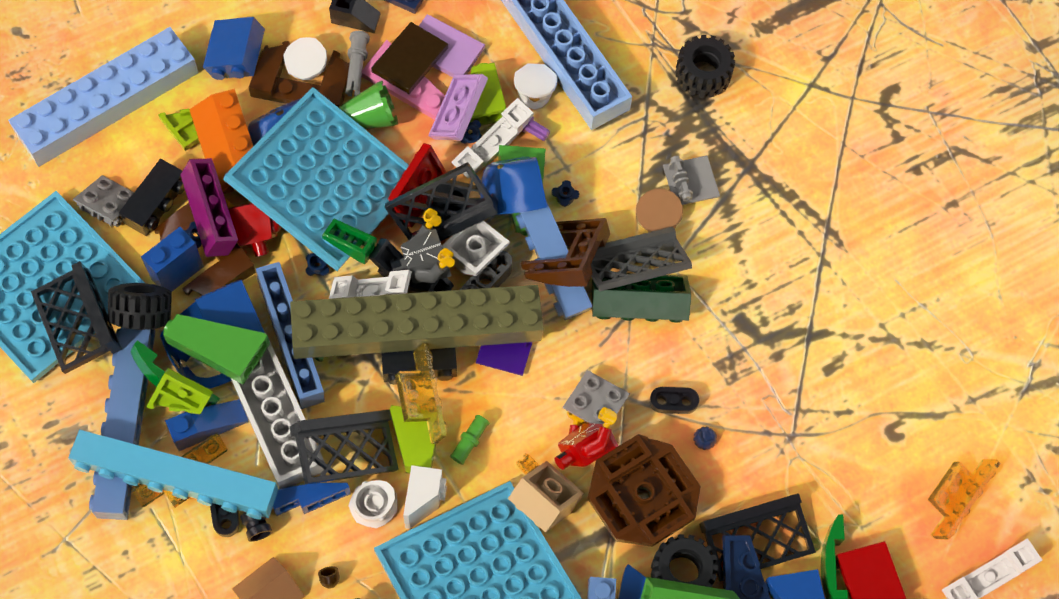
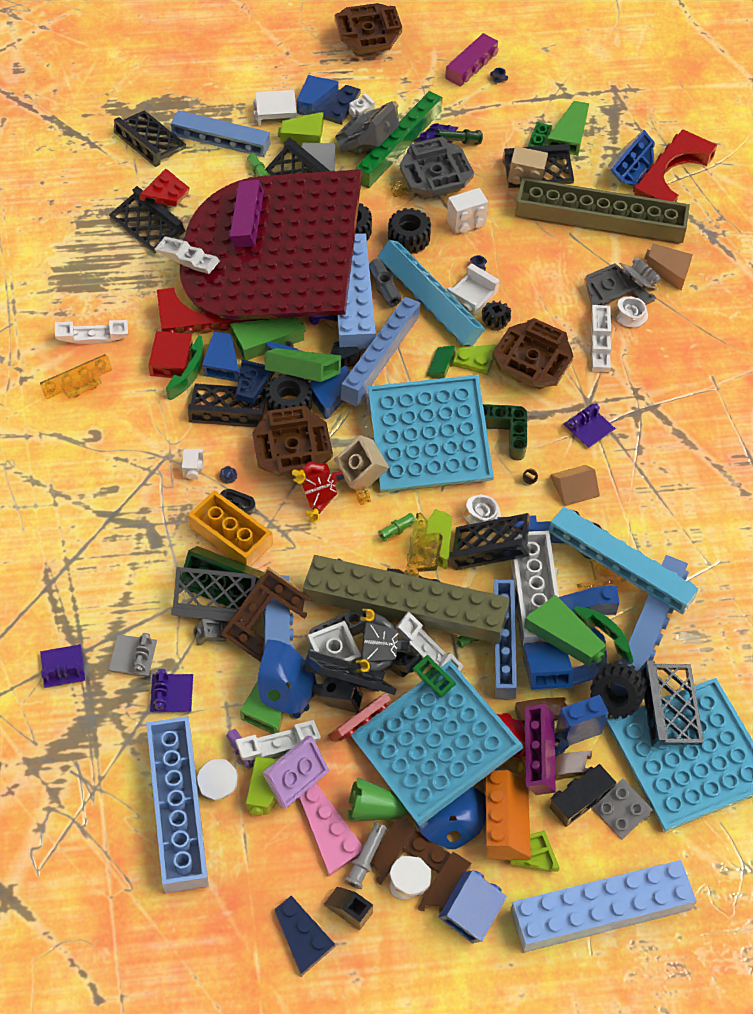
camera: 155 degrees left, 10 degrees down
lime wing [146,368,213,414] -> none
dark brown tile [371,22,448,94] -> none
white slope [403,465,447,529] -> none
lavender tile [419,14,485,77] -> none
dark blue plate [551,180,579,207] -> none
light grey hinge [562,370,630,424] -> none
medium nougat tile [636,189,683,232] -> none
black tyre [675,35,735,98] -> none
none -> dark purple hinge [40,644,85,688]
none -> dark purple hinge [150,669,194,712]
none -> white brick [182,449,204,480]
none -> light orange brick [188,490,273,567]
none -> dark grey bracket [193,619,226,645]

